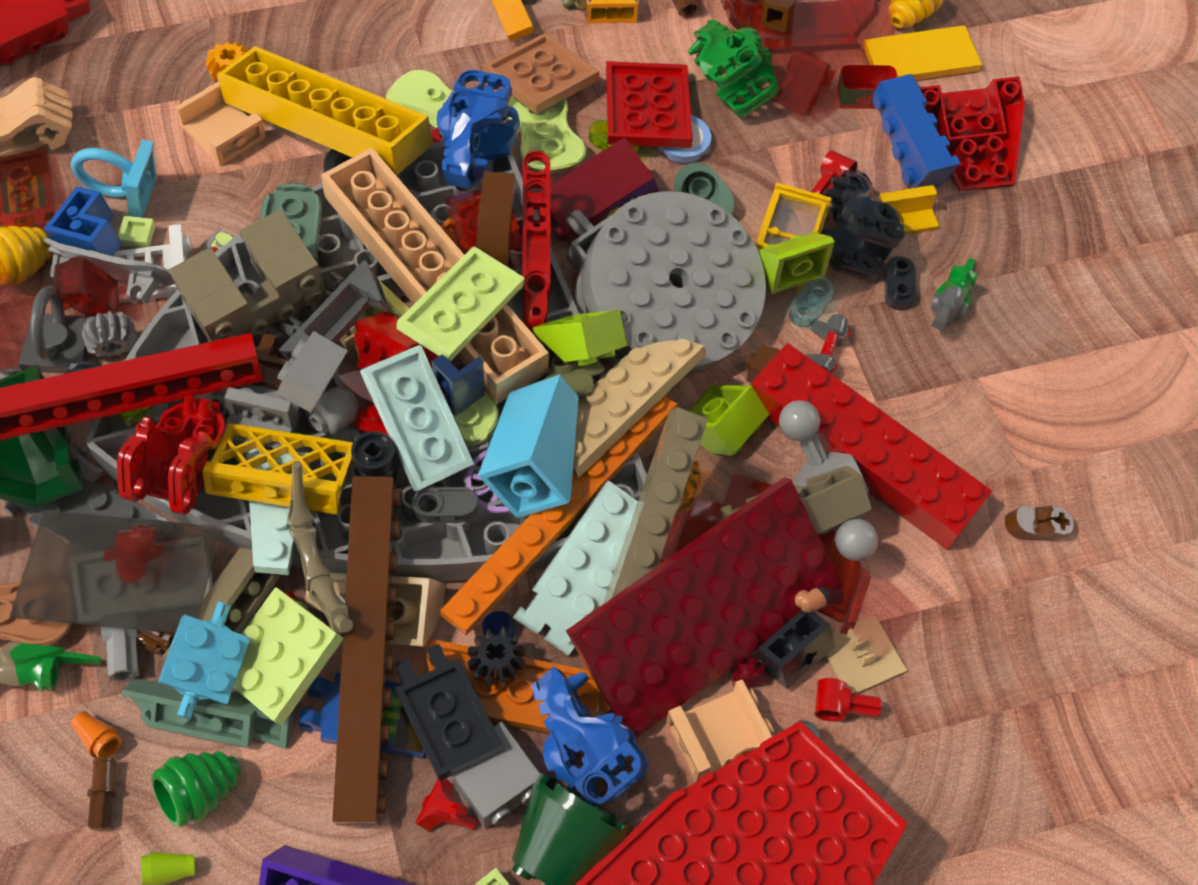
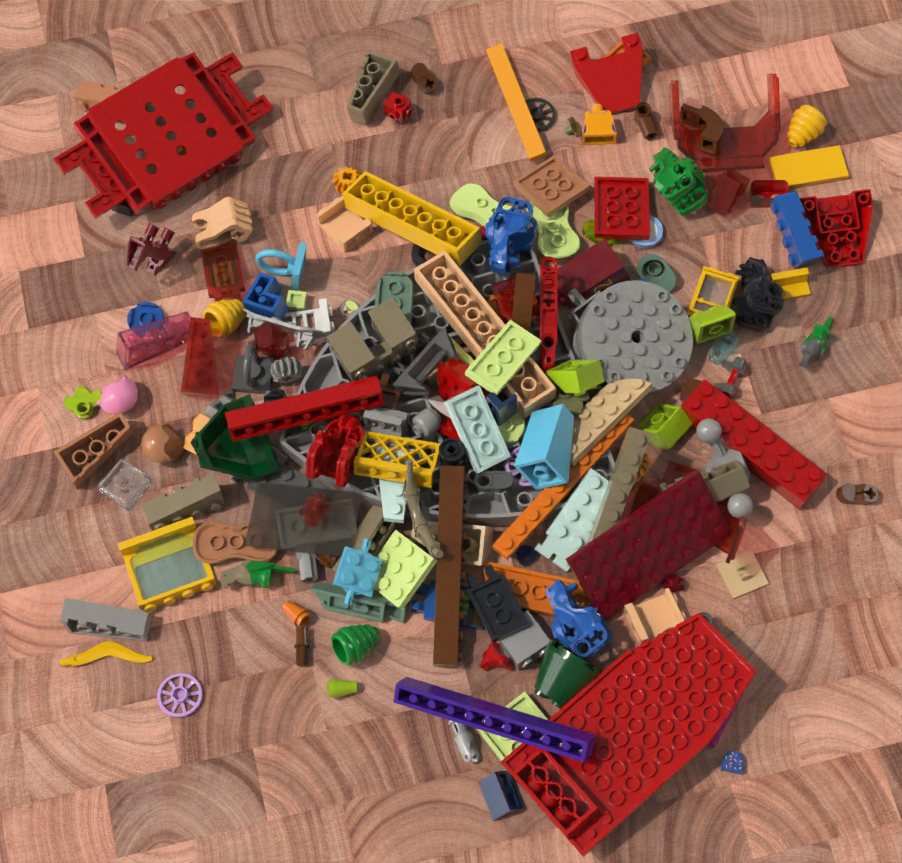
camera: 10 degrees right, 5 degrees up
light grey brick [276,331,348,413] -> none
black gear [467,628,525,688] -> none
black brick [758,610,835,689] -> none
nougat arm [795,587,844,613] -> none
red axle [811,150,858,197] -> none
red axle [814,678,882,722] -> none
black plate [884,256,916,311] -> none

